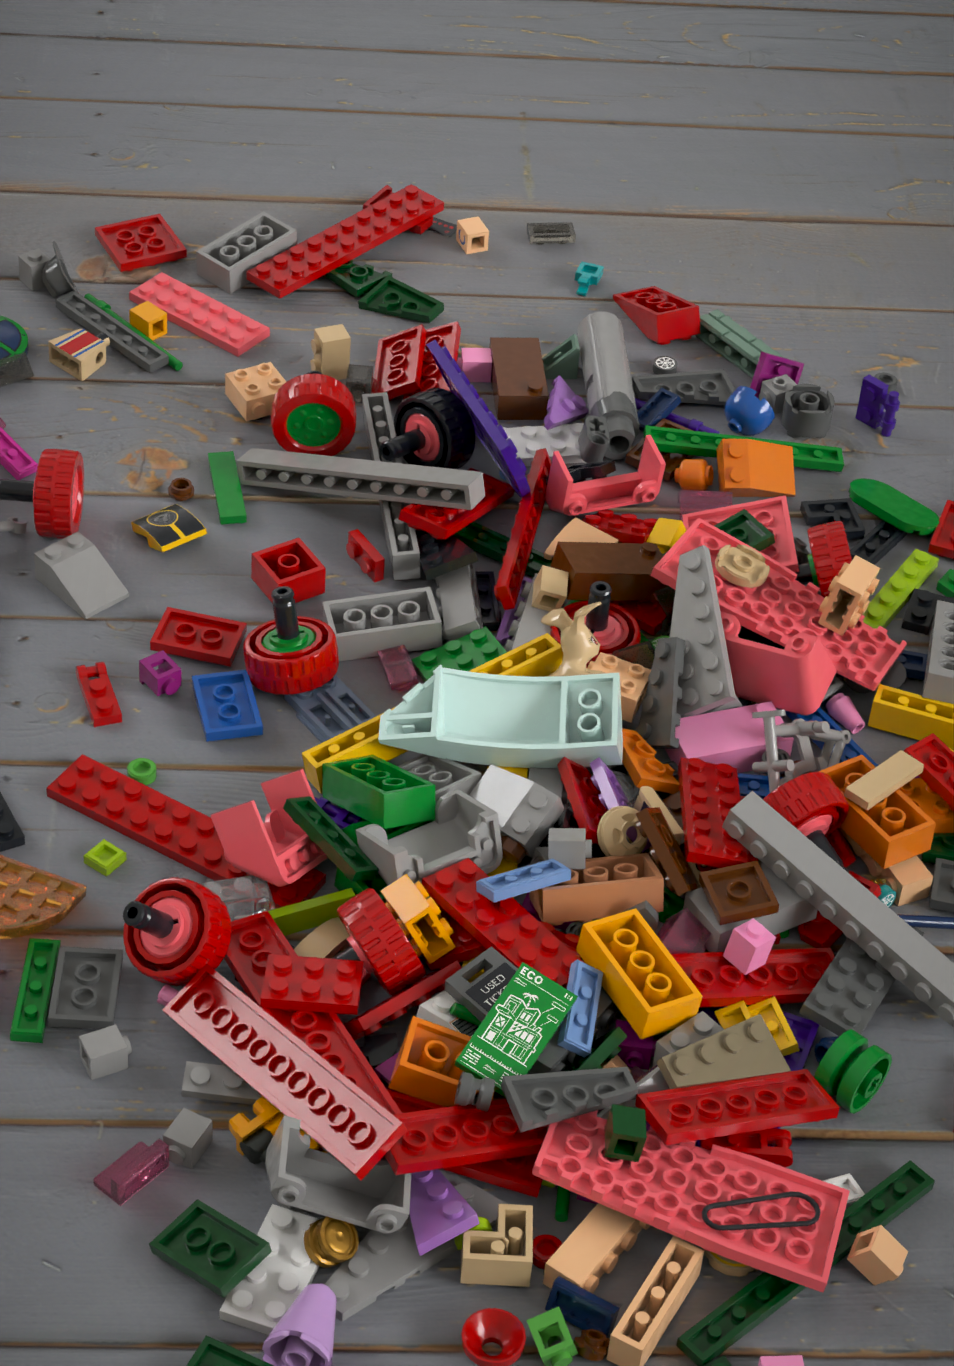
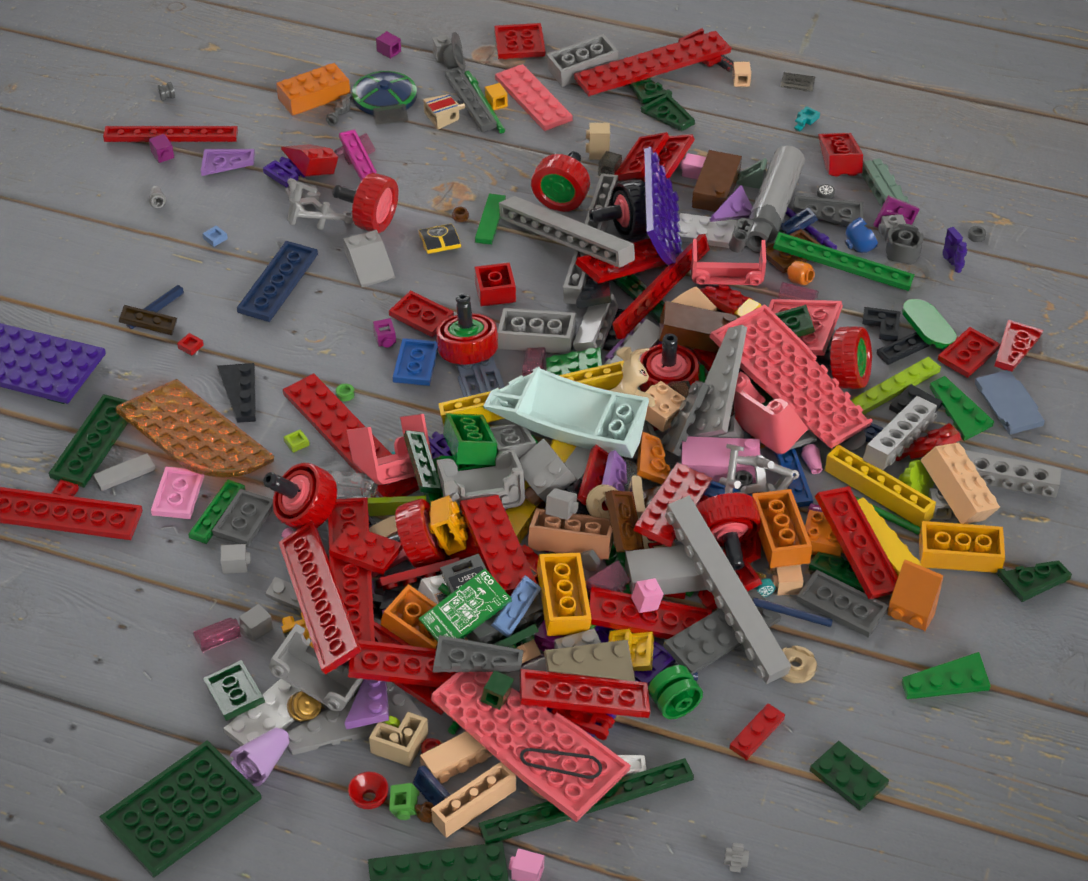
camera: 25 degrees right, 5 degrees up
red plate [76,661,122,727] -> none
light nougat brick [225,362,286,421] -> none
red plate [346,529,385,583] -> none
dark grey wheel [454,1072,495,1112] -> none
medium blue tile [476,859,571,902] -> none
tan brick [532,565,569,612] -> none
black plate [544,460,616,487] -> none
reddish brown plate [699,860,779,925] -> none
tan tile [715,544,770,588] -> none
orange slope [717,439,796,497] -> none
light nougat brick [818,555,880,636] -> none
tan tile [844,750,924,811] -> none
light nougat brick [847,1225,908,1286] -> none

